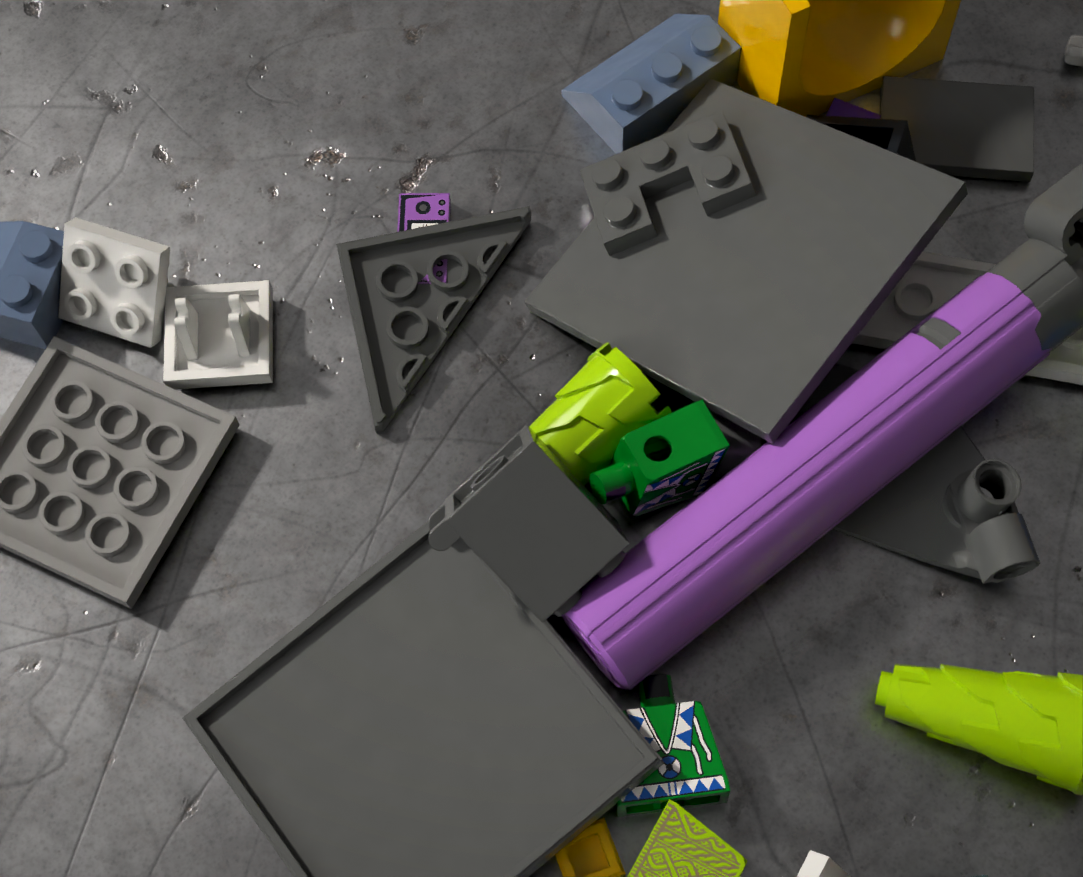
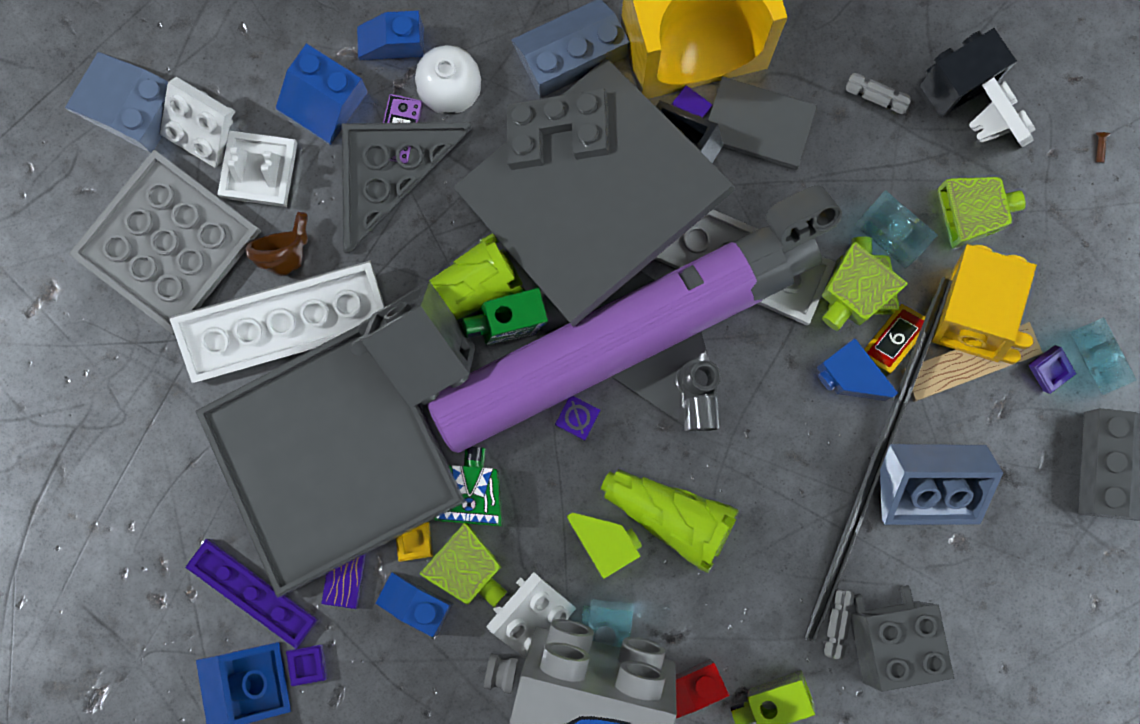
camera: 10 degrees right, 15 degrees up
none -> white plate [170,260,385,383]
none -> reddish brown hat [245,212,308,276]
none -> blue slope [275,43,368,145]
none -> blue slope [357,10,424,60]
none -> white cylinder [415,45,481,114]
none -> dark purple tile [555,396,601,441]
none -> lime slope [566,512,642,579]

